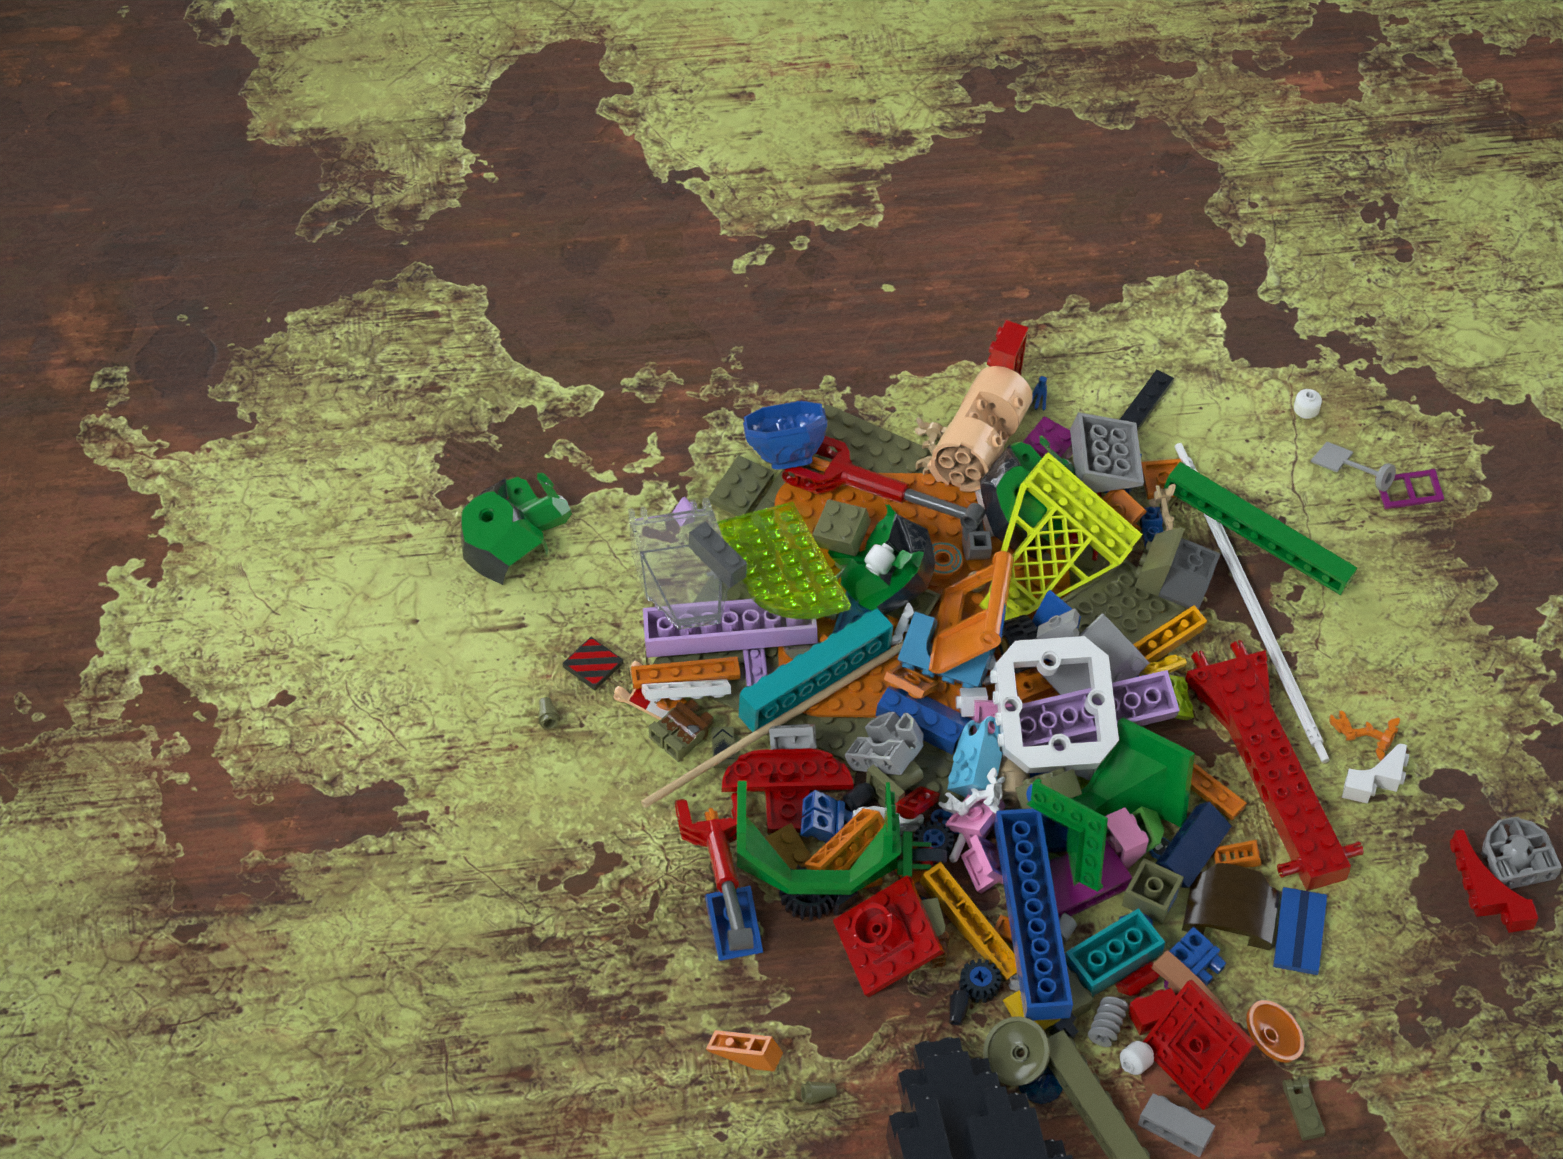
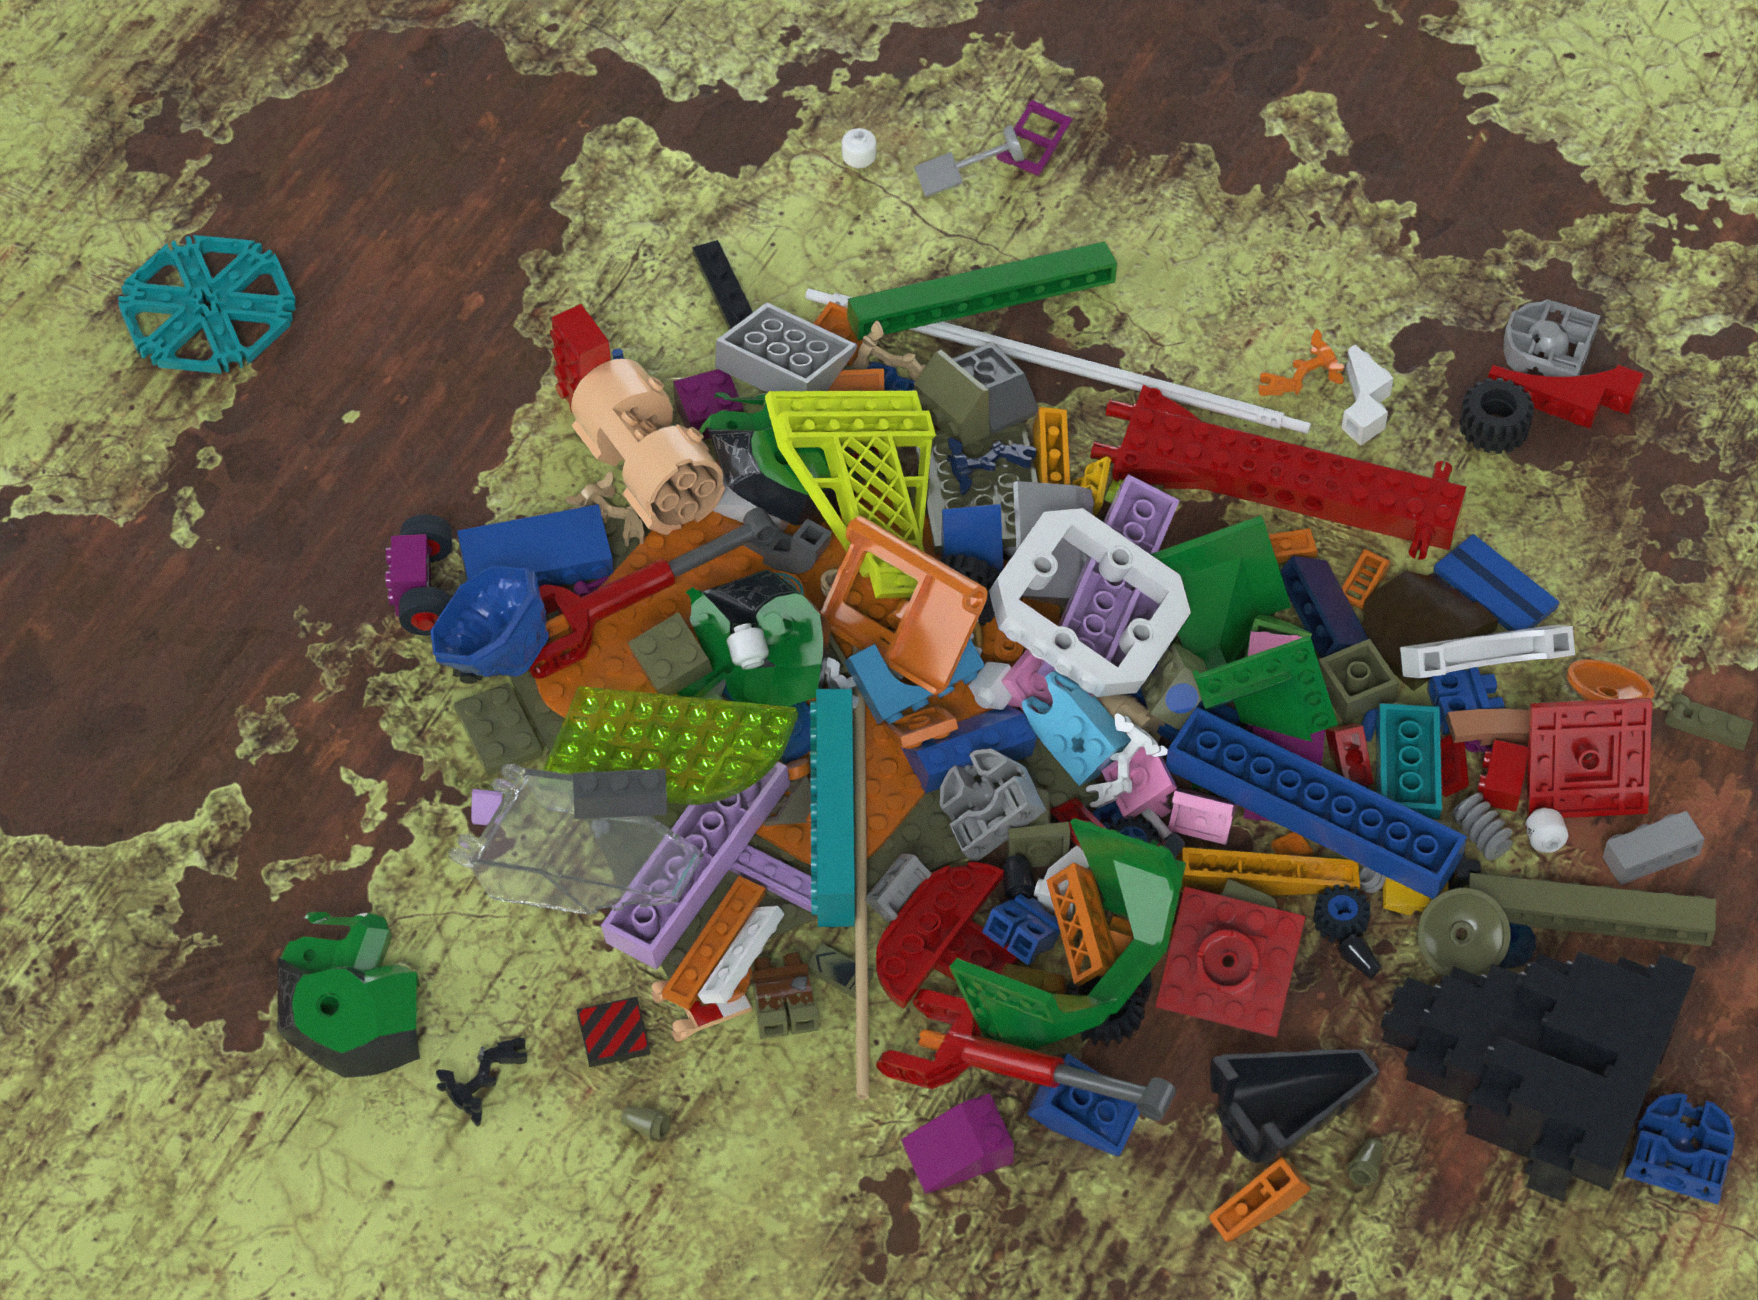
camera: 50 degrees left, 0 degrees up
light grey brick [1036,608,1080,639] -> none
none -> teal plate [118,235,296,374]
none -> brick [385,514,452,636]
none -> black piece [436,1038,527,1126]
none -> blue brick [457,504,613,587]
none -> magenta hand [574,576,609,597]
none -> magenta slope [901,1093,1014,1194]
none -> dark blue piece [946,437,1037,495]
none -> black cone [1210,1050,1380,1165]
none -> red arch [1325,723,1374,786]
none -> white arch [1400,625,1575,678]
none -> black tyre [1459,378,1534,454]

